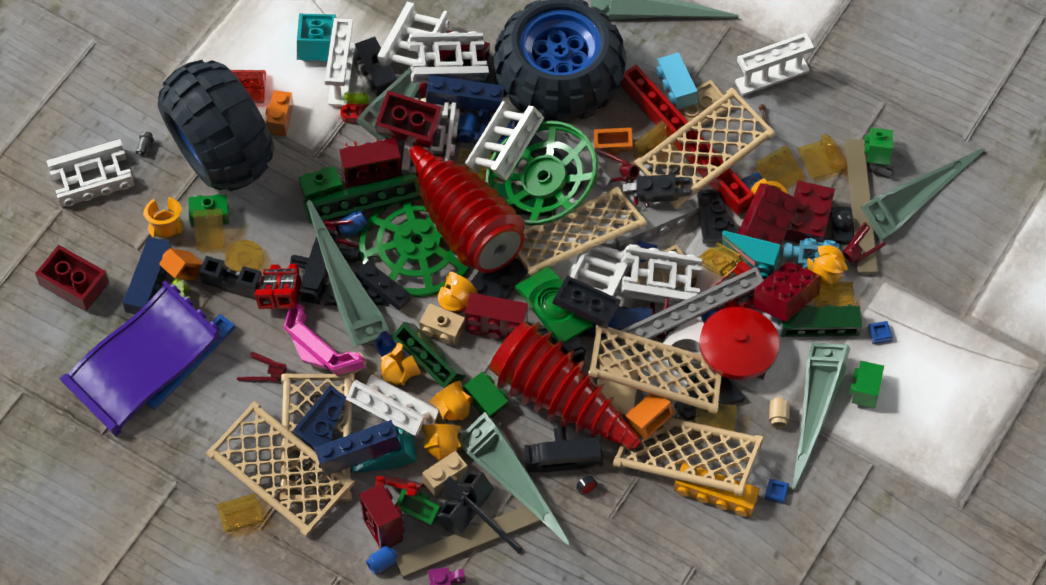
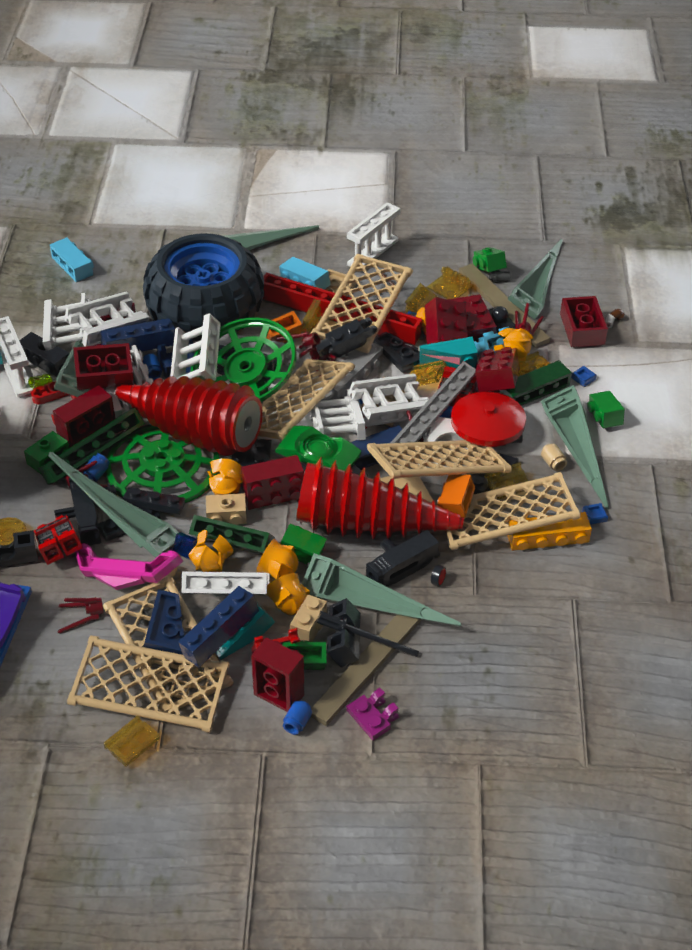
camera: 30 degrees left, 15 degrees down
black plate [552,275,621,329] -> none
none -> dark red brick [560,296,608,347]
none -> arm [605,309,625,329]

